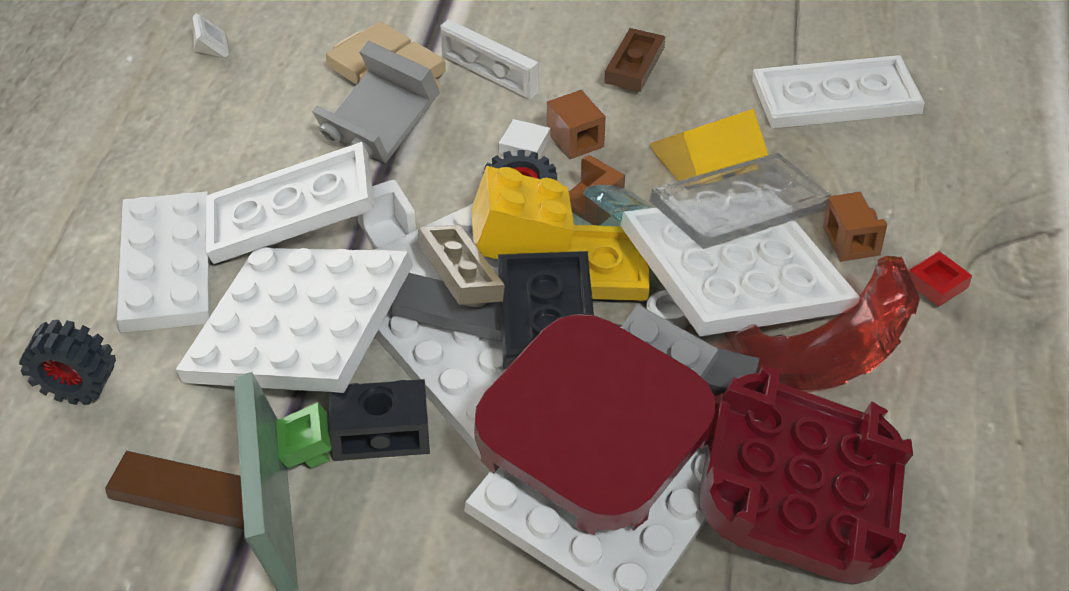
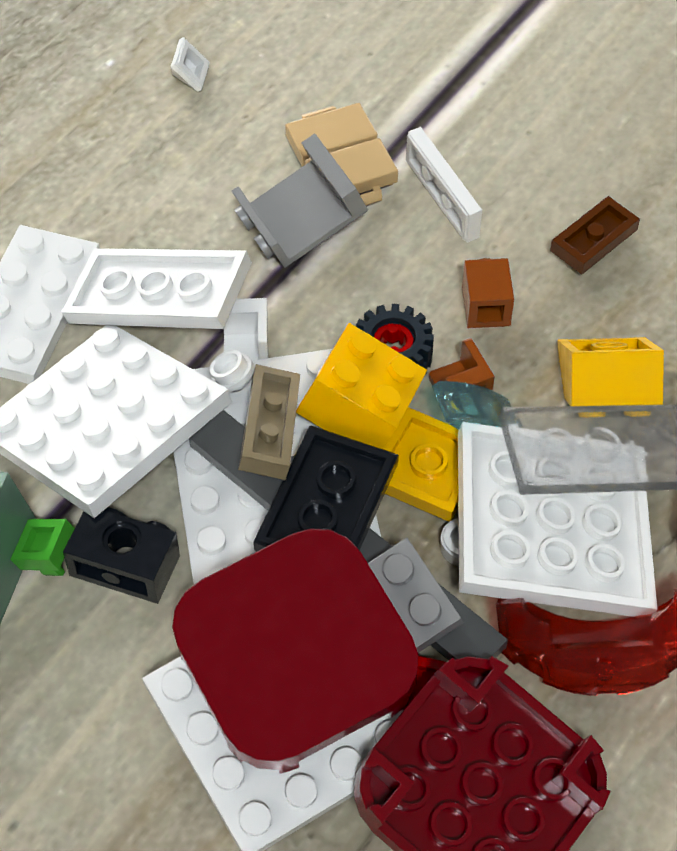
camera: 25 degrees right, 10 degrees up
white tile [499,119,550,160] -> none
none -> white plate [209,350,255,392]

